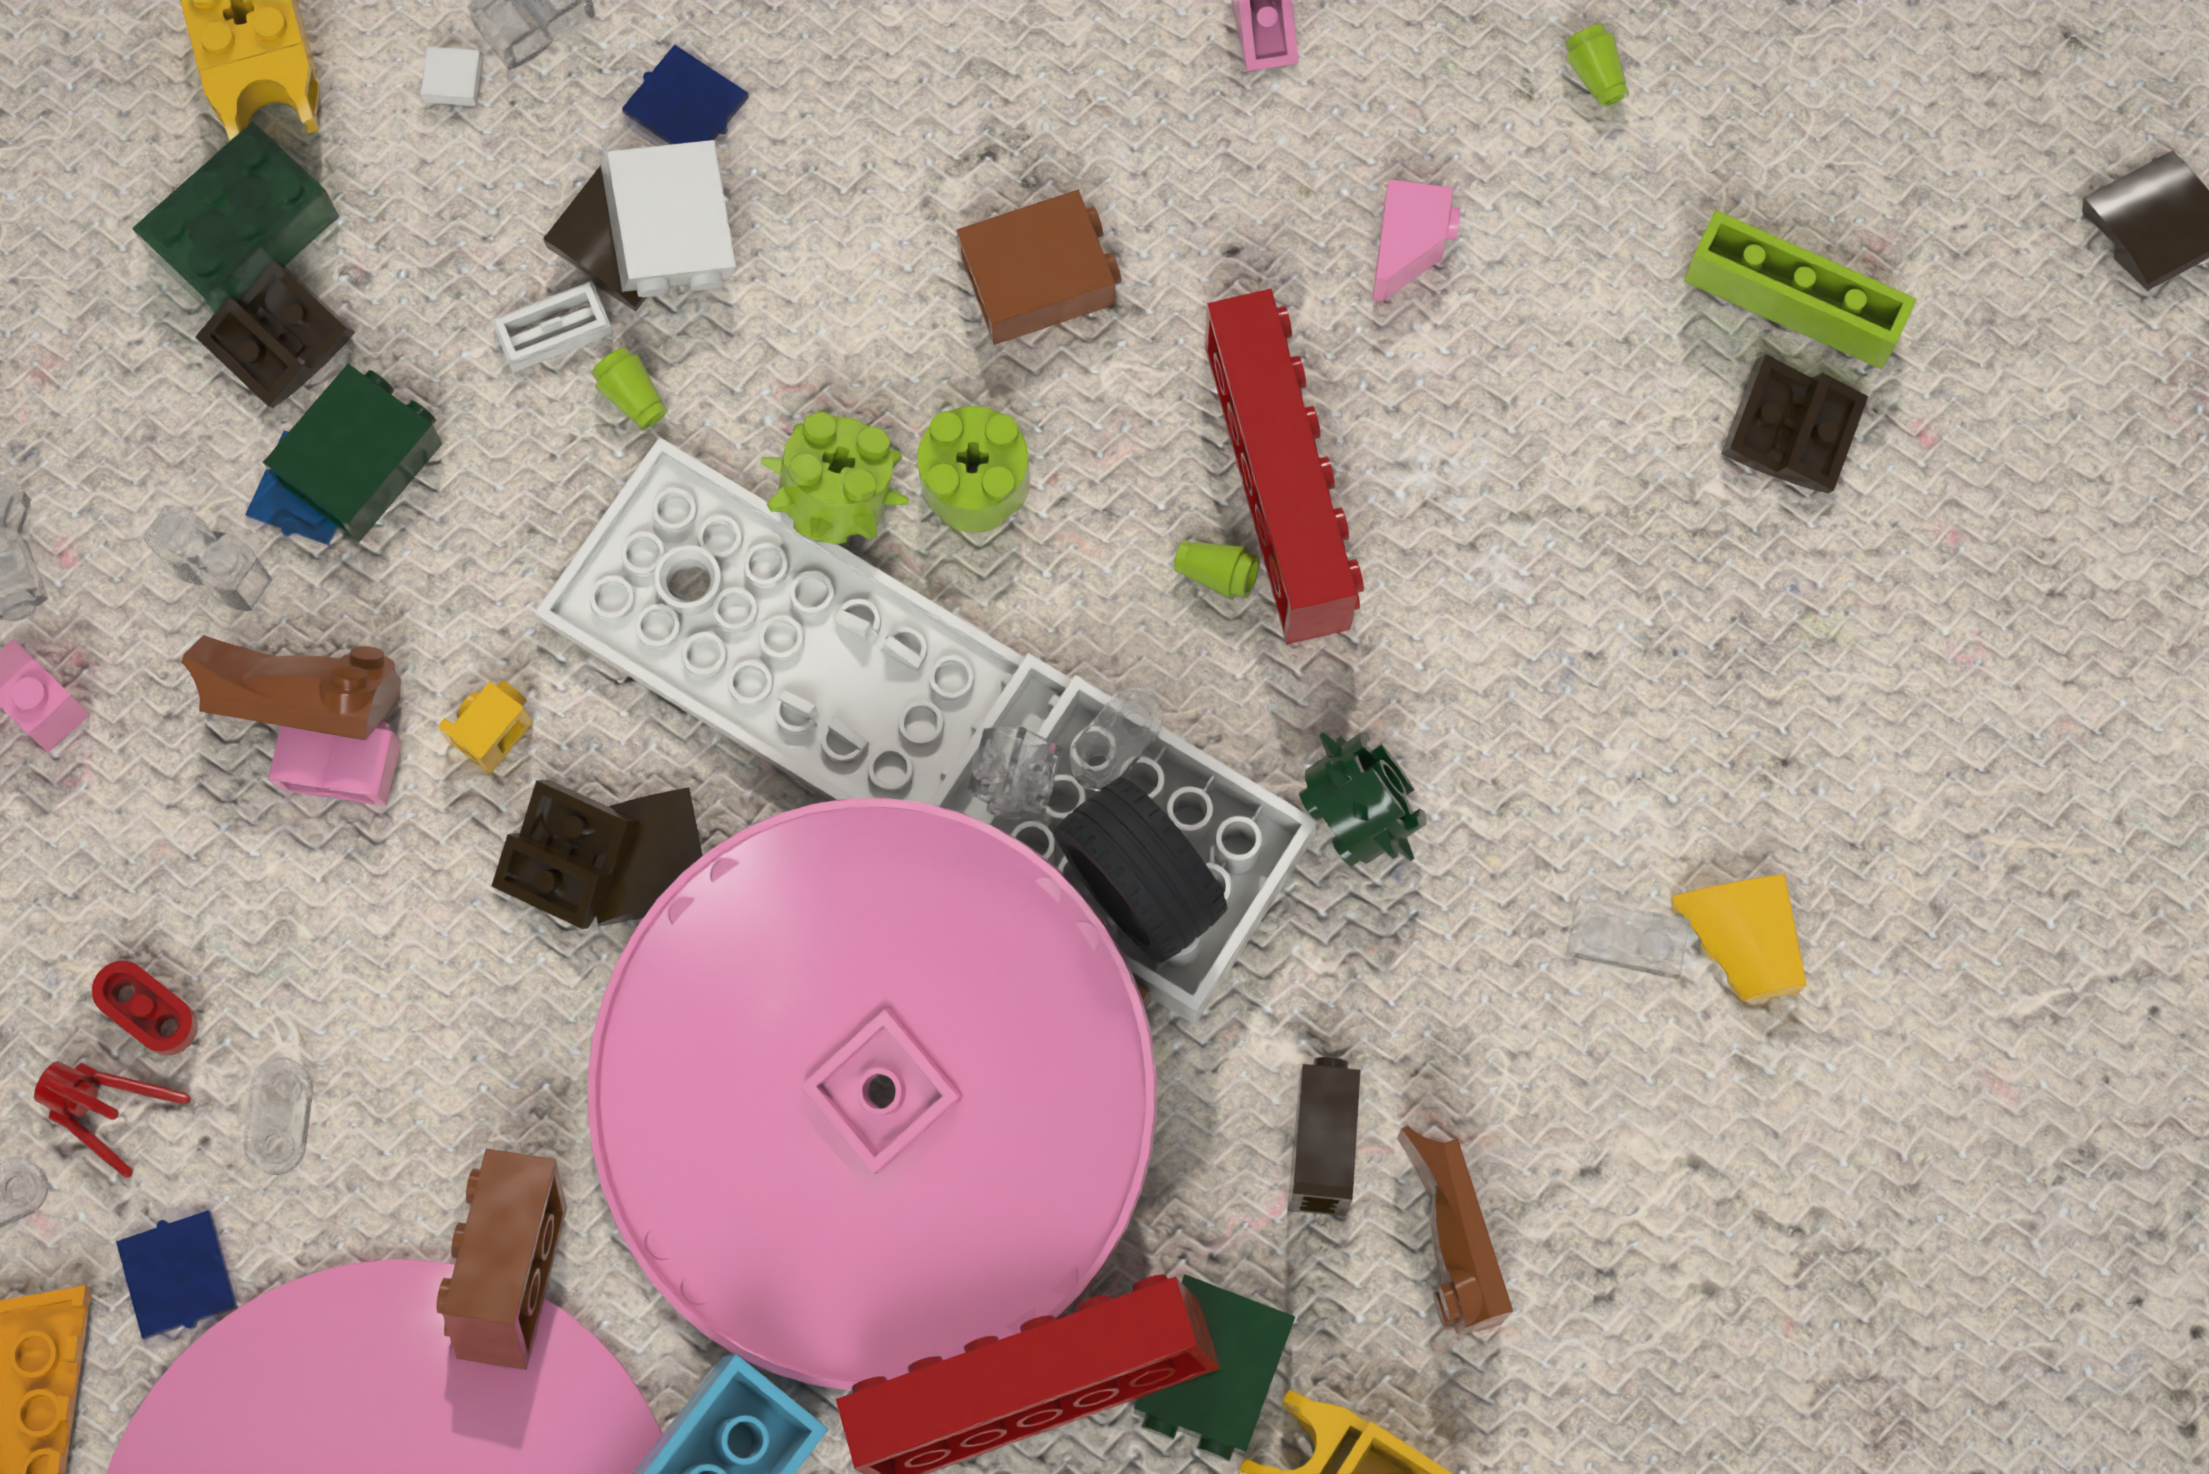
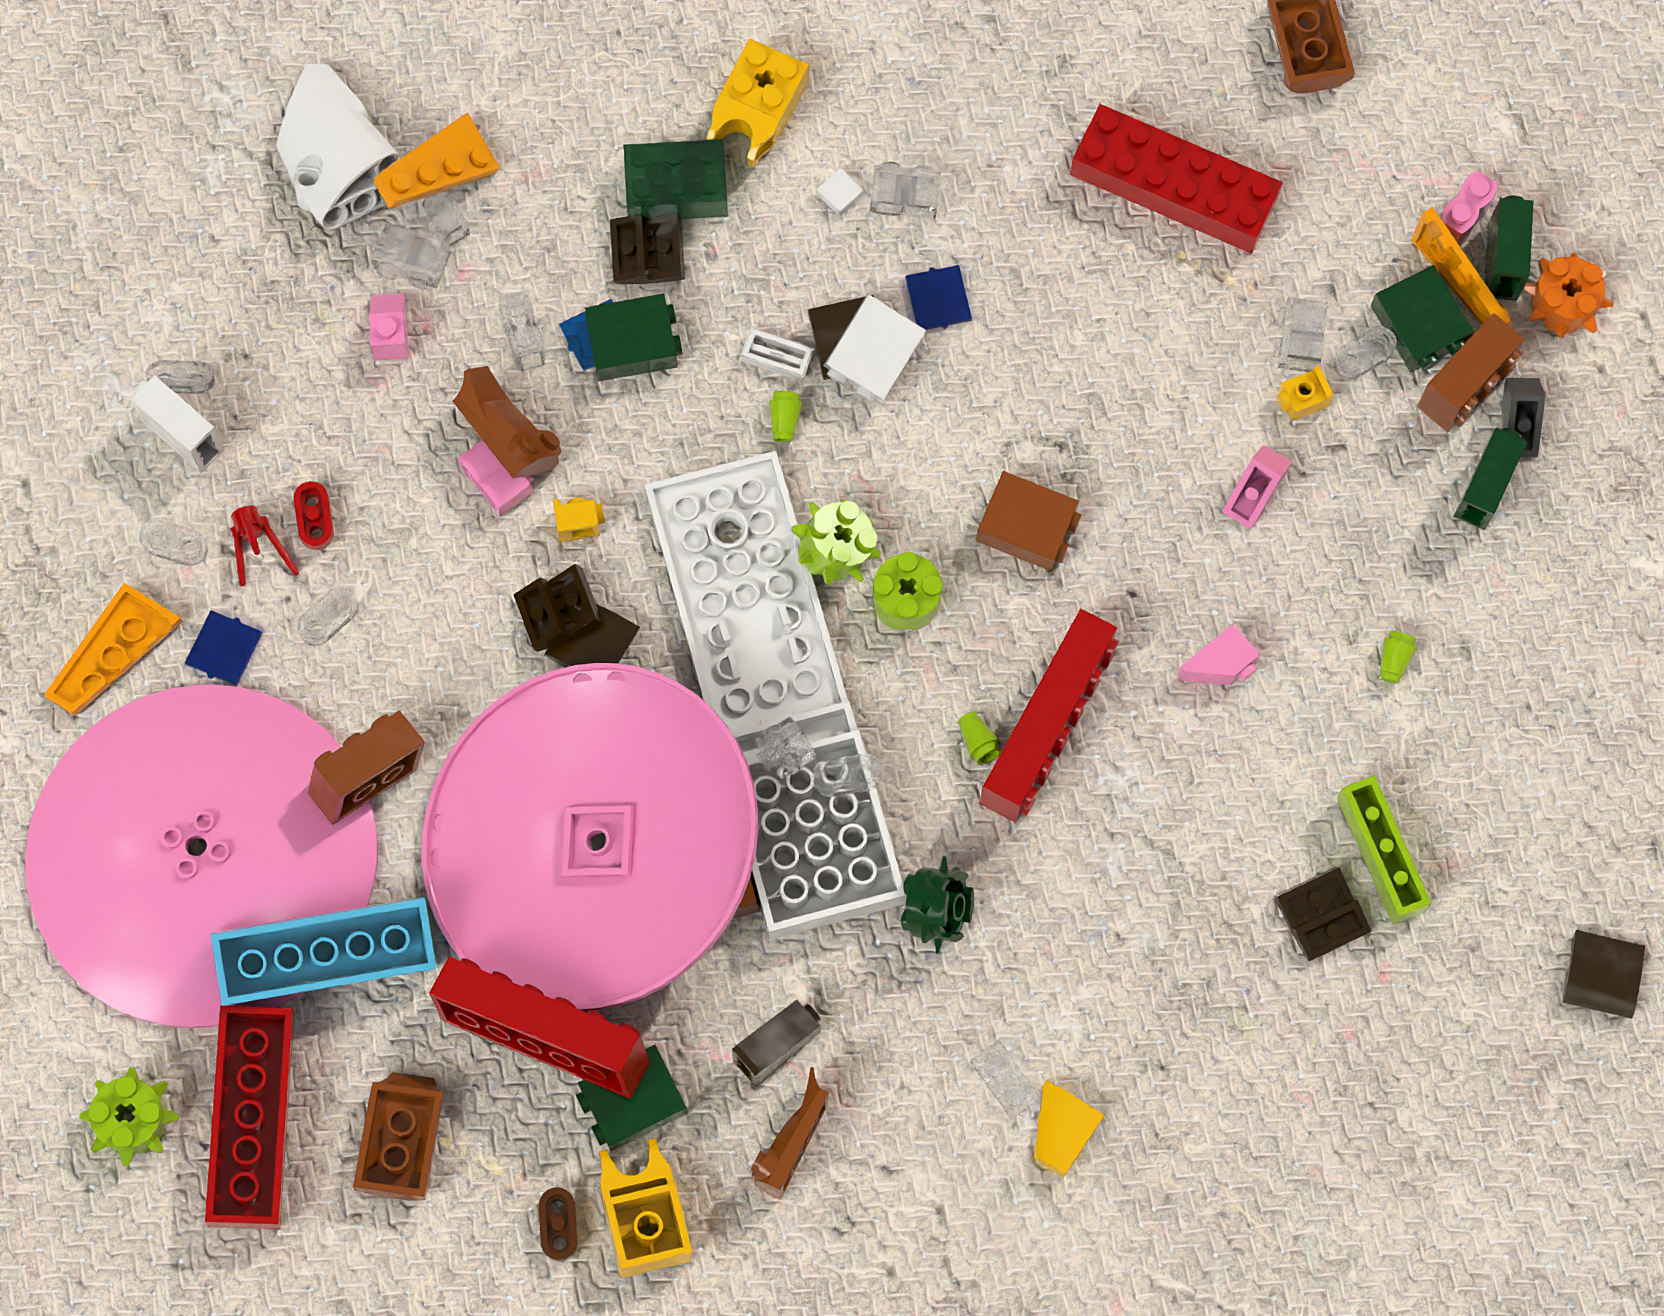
camera: 40 degrees right, 0 degrees up
black tyre [1054,777,1228,963] -> none

